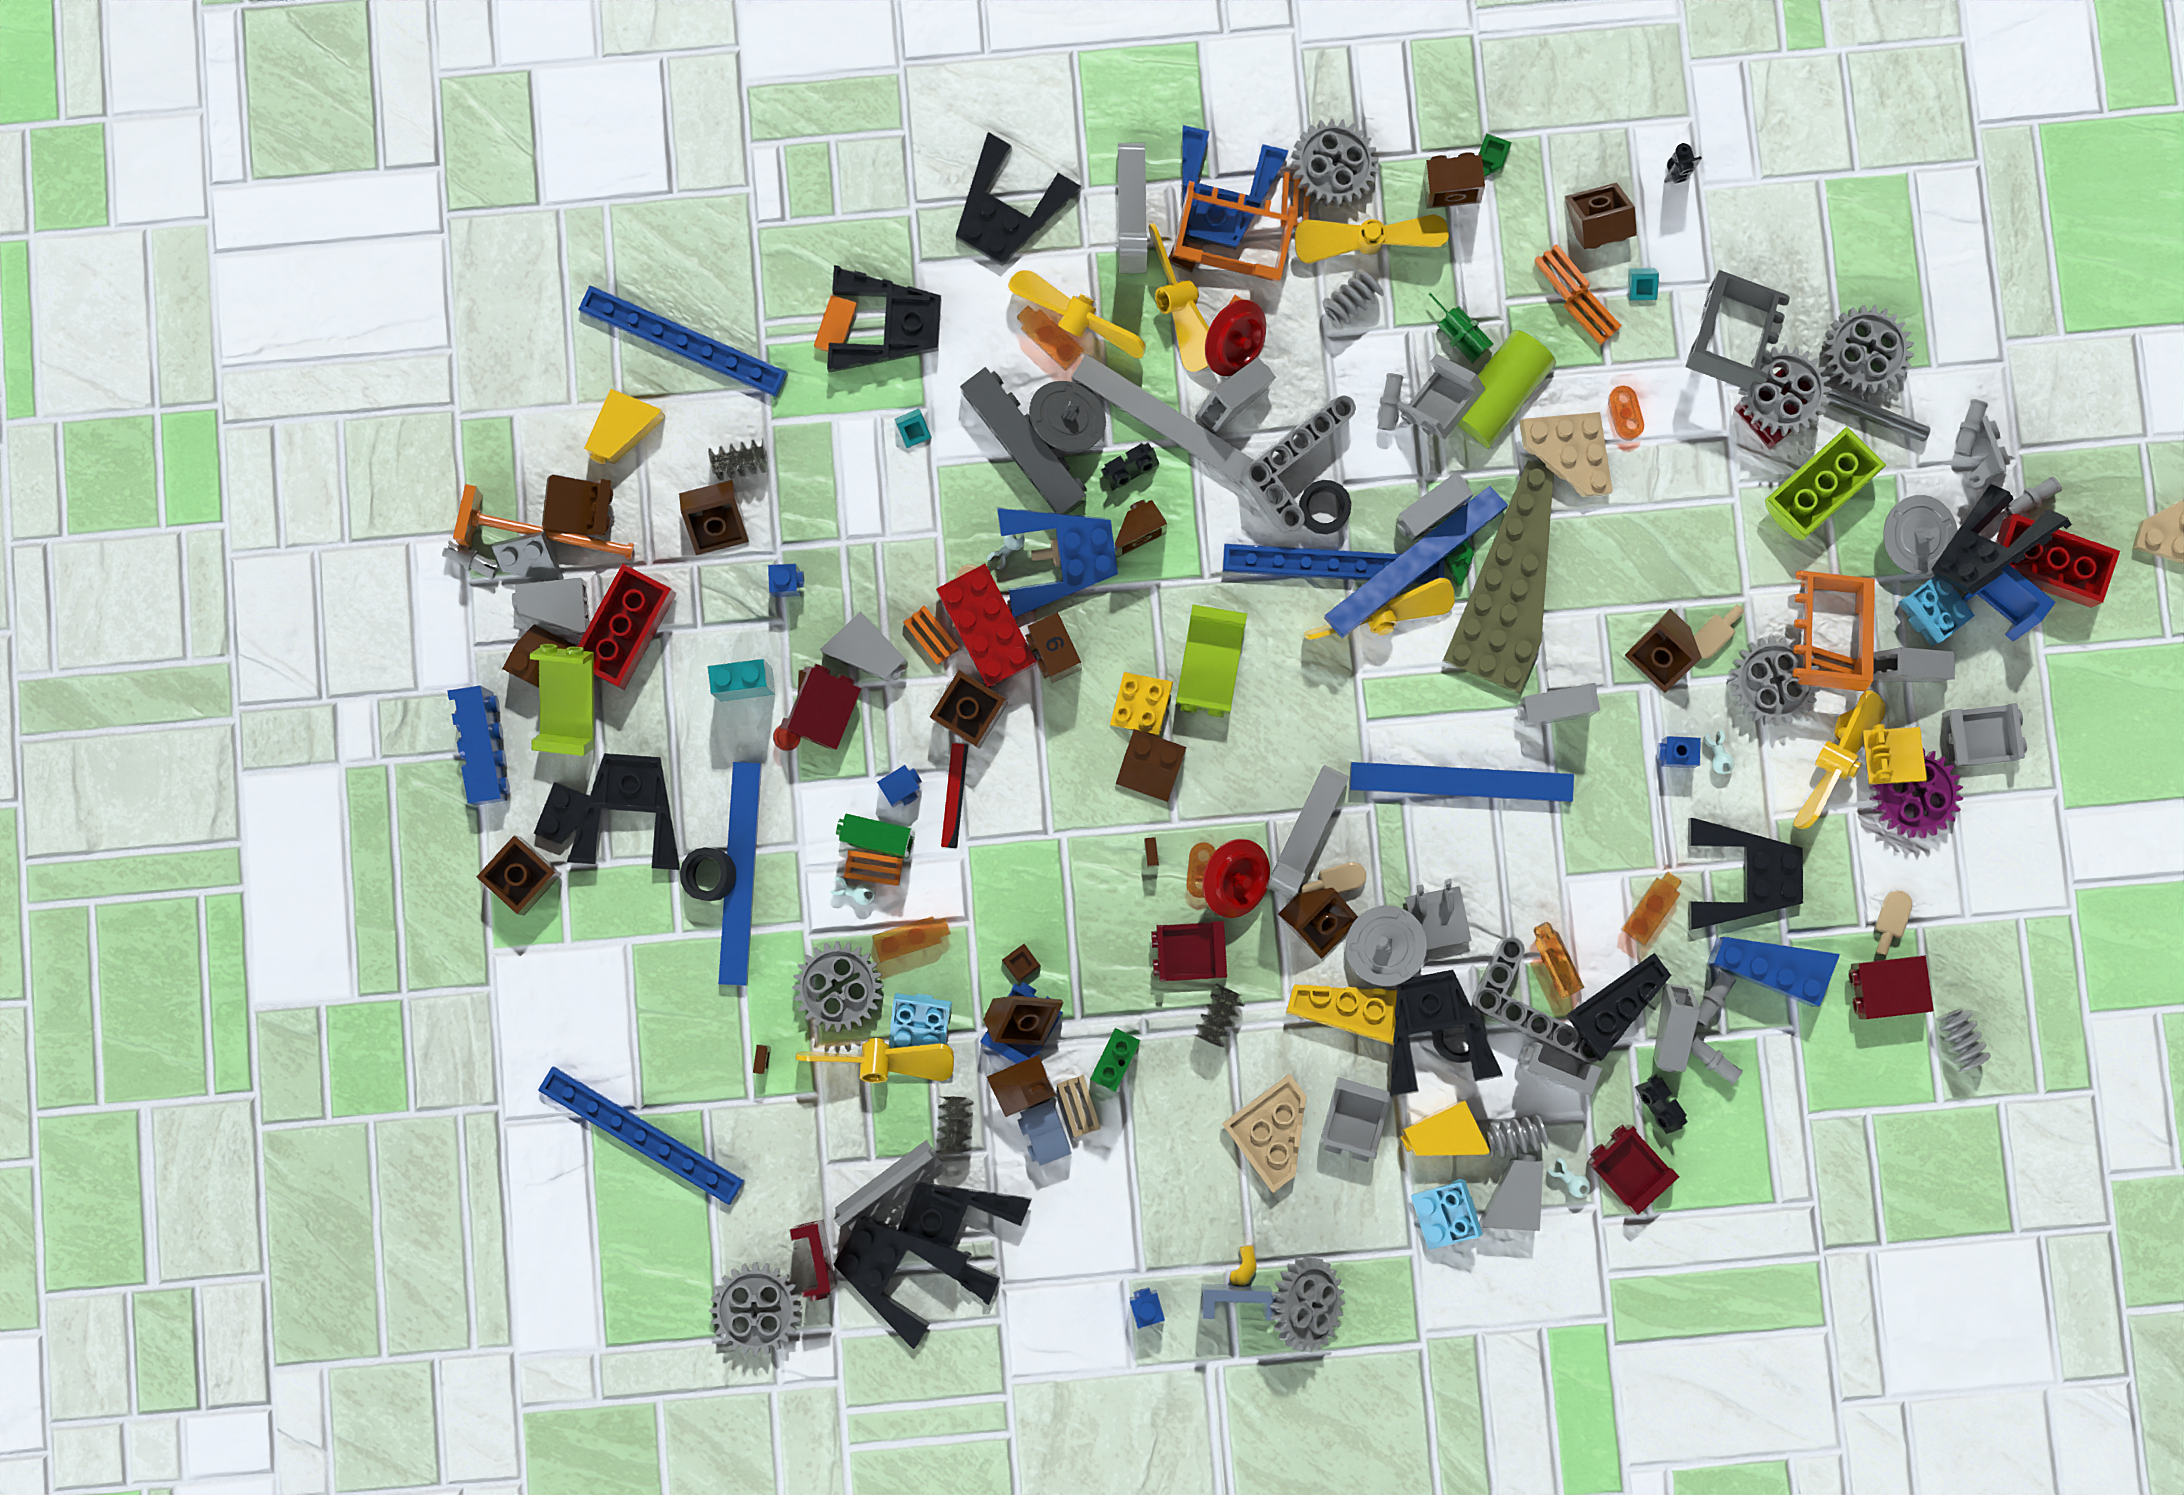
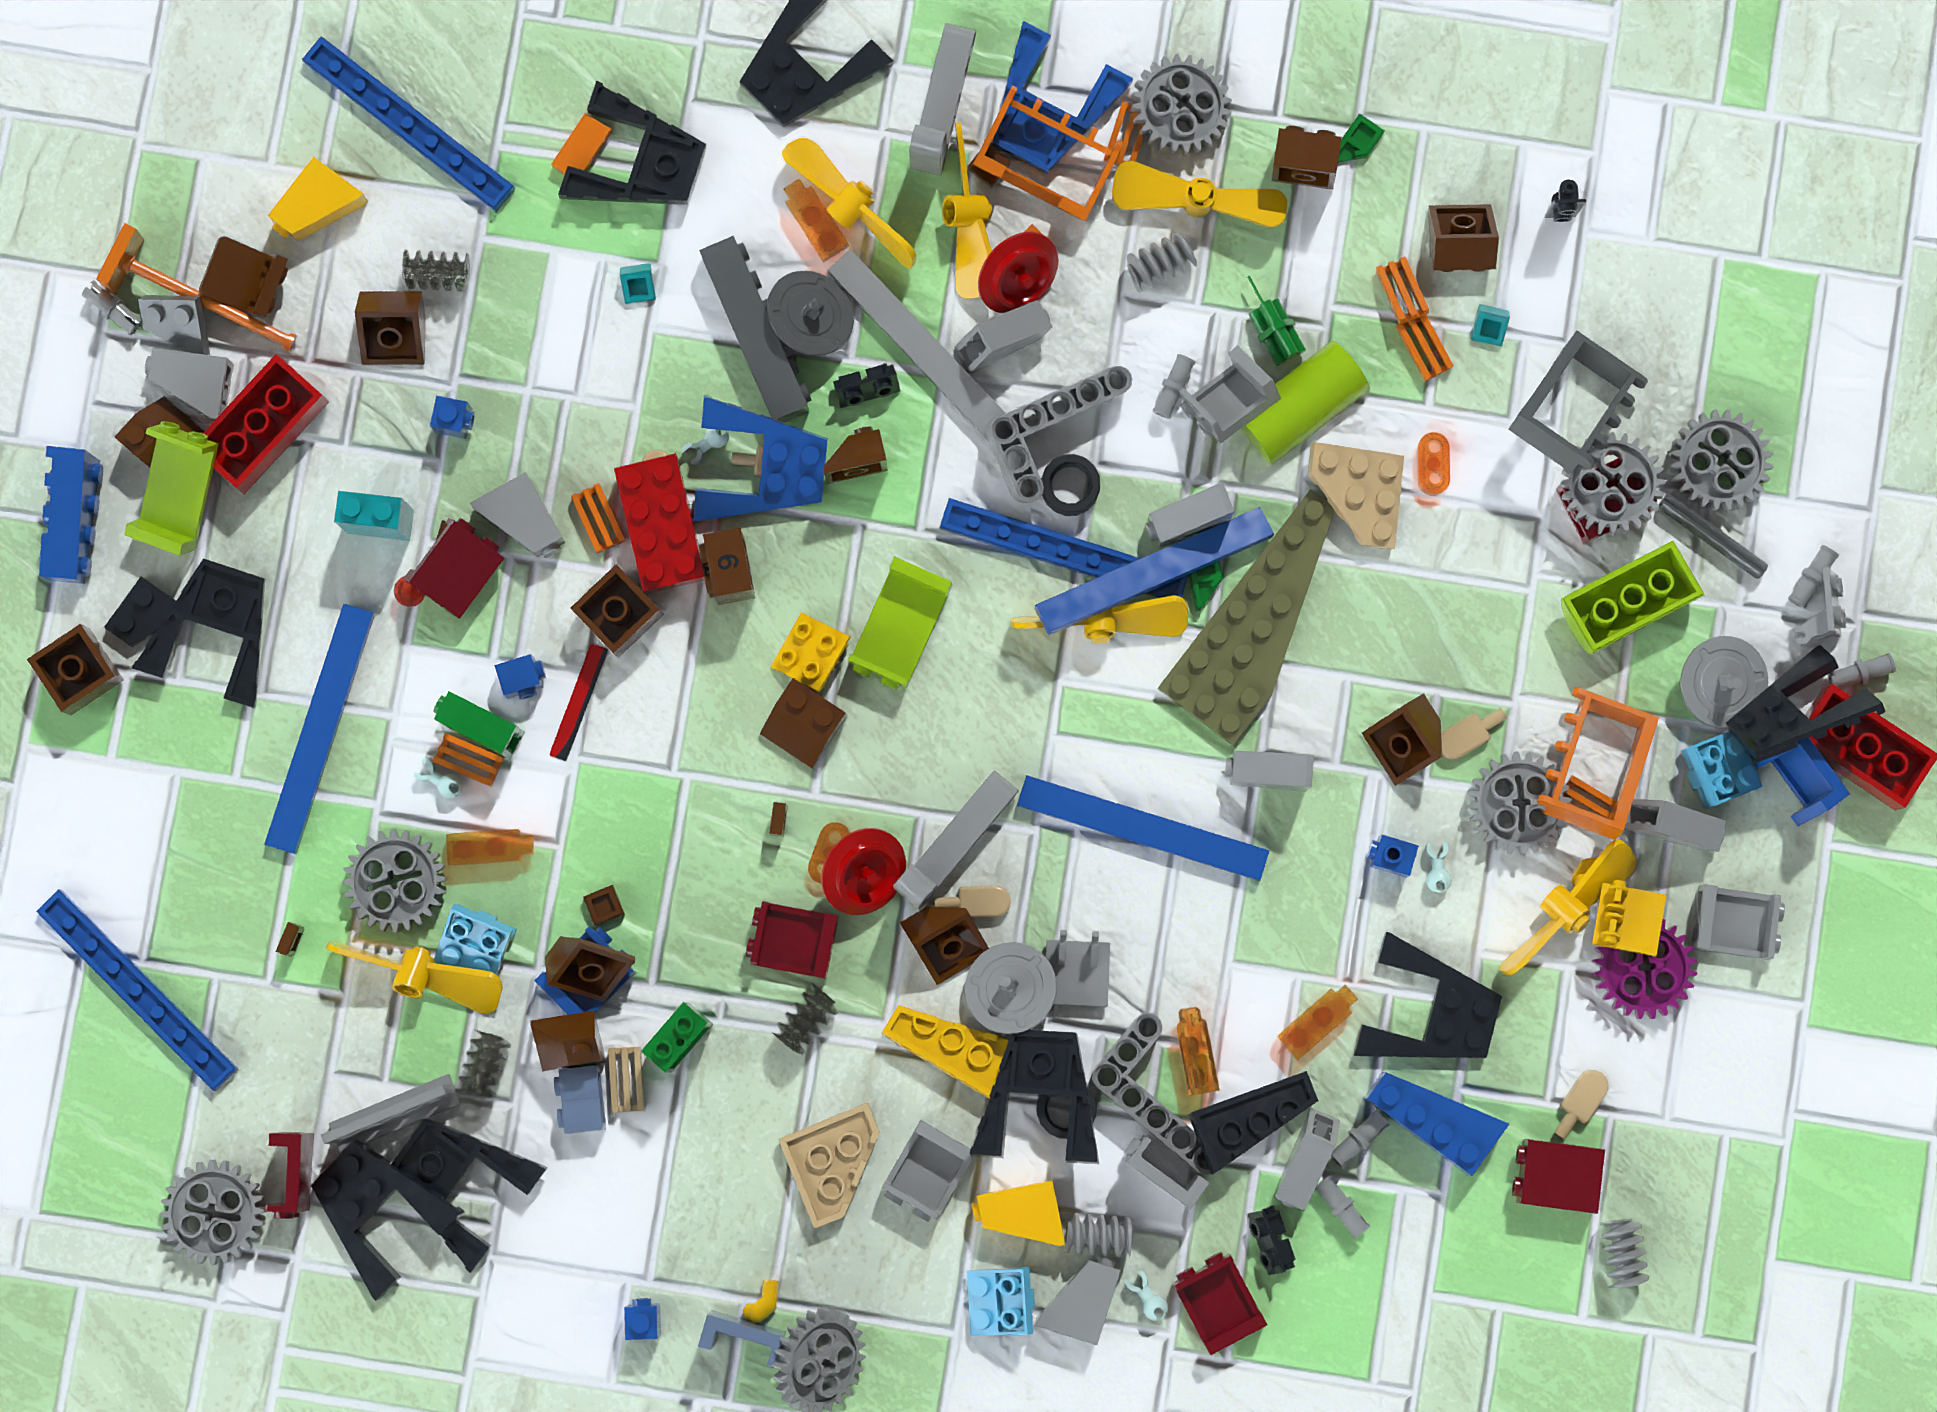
camera: 10 degrees right, 0 degrees up
black tyre [680,847,737,901] -> none

